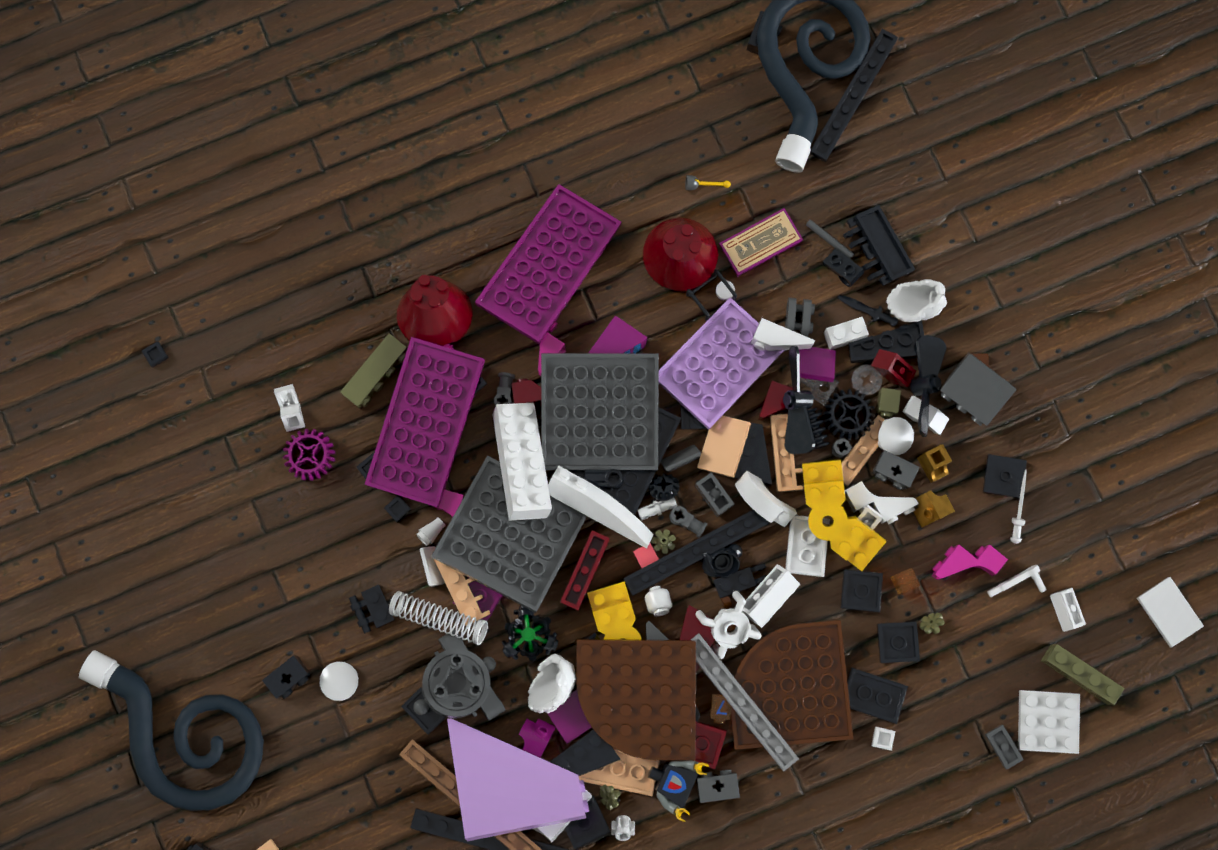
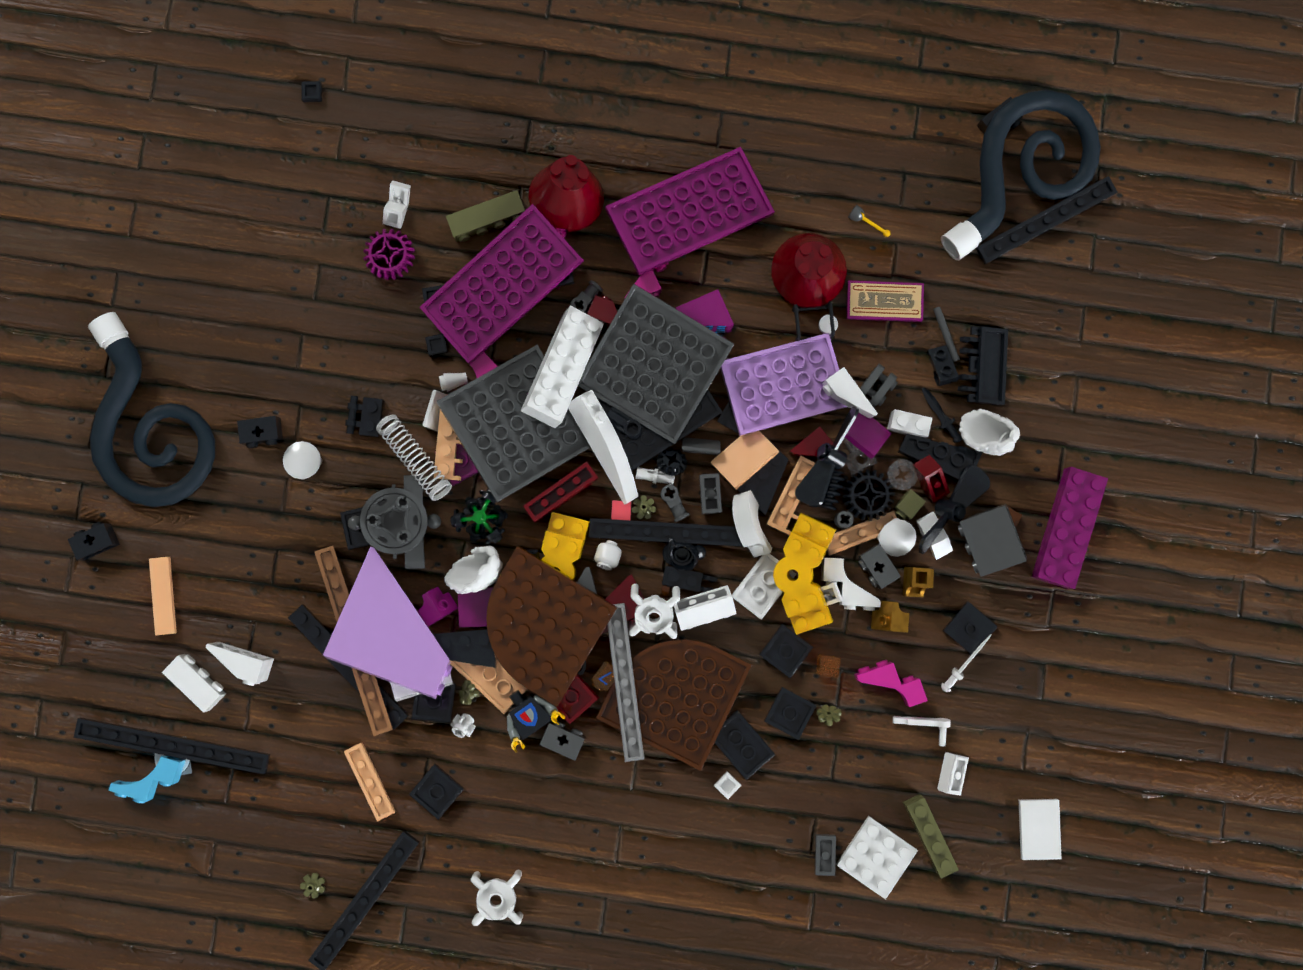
camera: 30 degrees right, 5 degrees up
none -> magenta brick [1031,467,1108,589]

